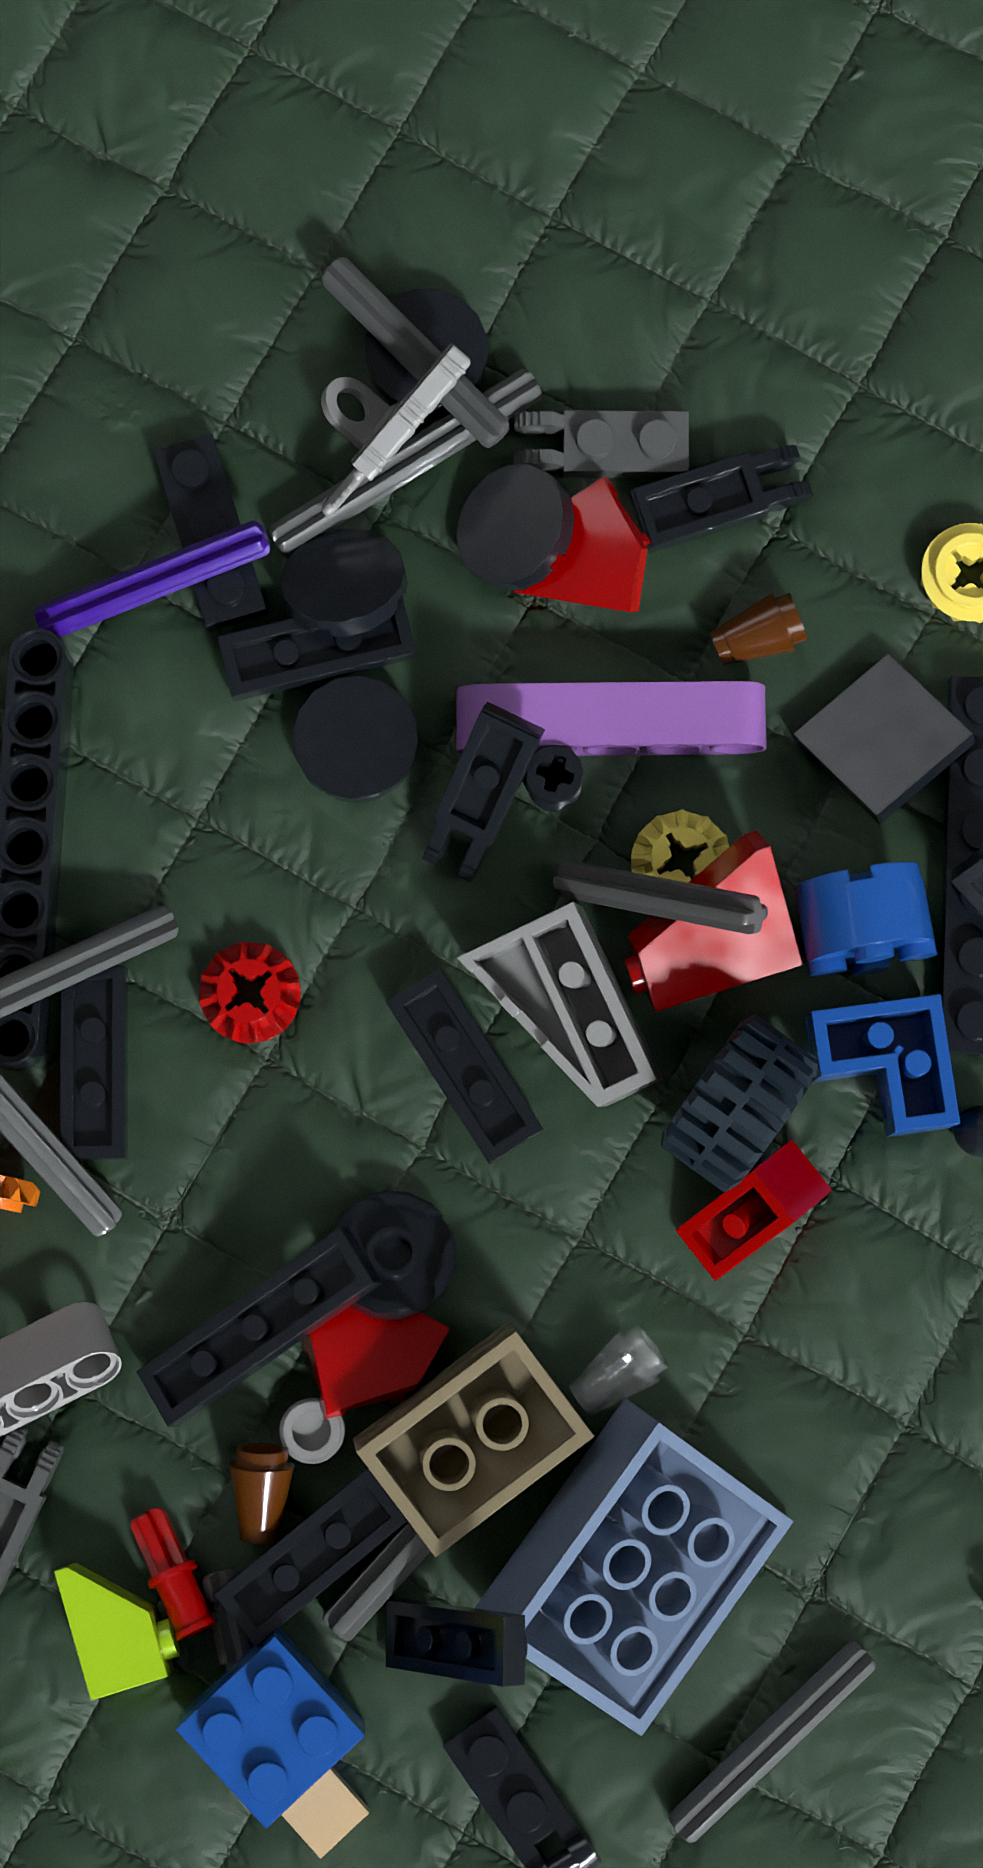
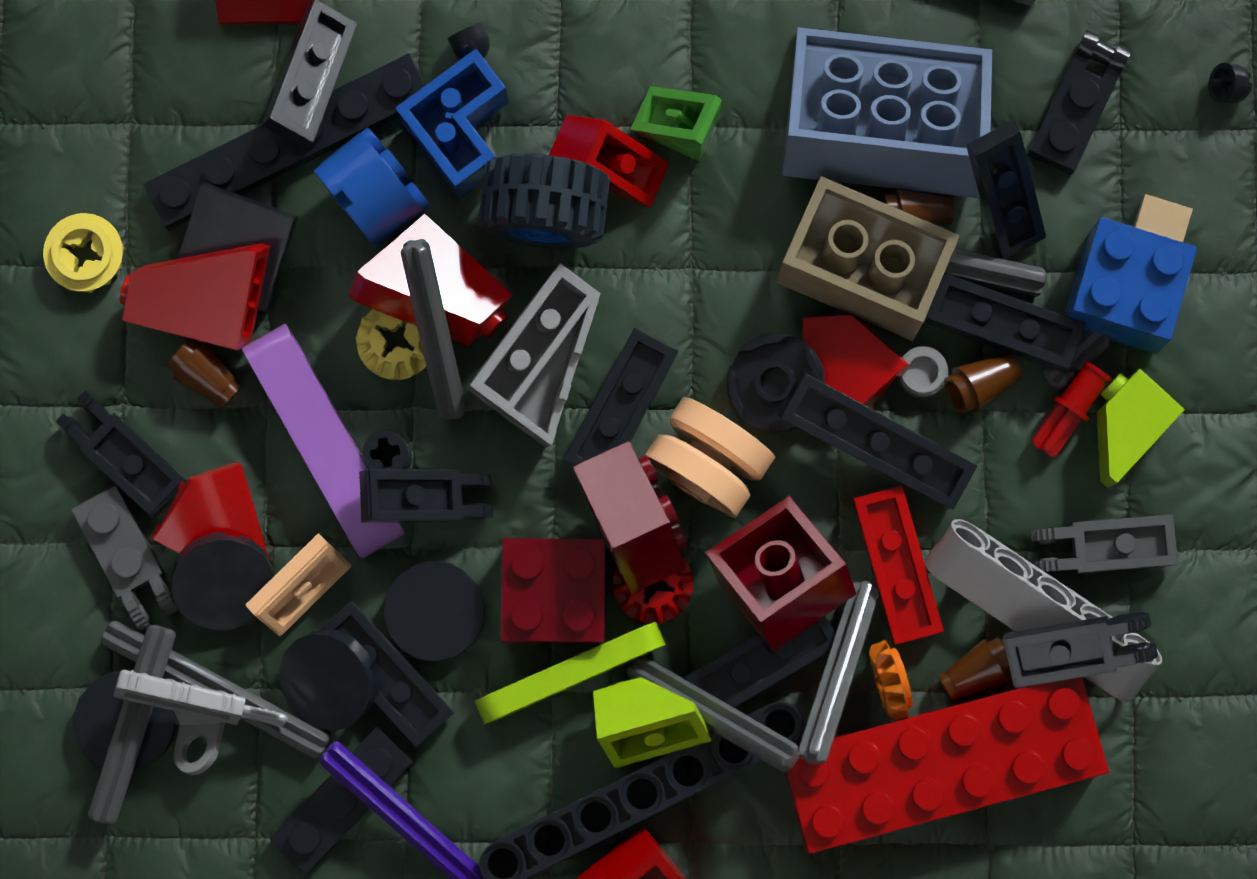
camera: 120 degrees left, 0 degrees up
clear cone [569,1325,669,1416] -> none
none -> red slope [120,243,270,350]
none -> light nougat tile [245,533,352,637]
none -> lime beam [474,622,666,725]
none -> dark red brick [501,538,606,644]
none -> brick [573,441,688,594]
none -> lime slope [593,677,712,768]
none -> bright green slope [630,86,722,162]
none -> light nougat wheel [645,397,775,518]
none -> dark red brick [705,496,856,651]
none -> red plate [852,485,944,646]
none -> reddish brown cone [878,188,954,226]

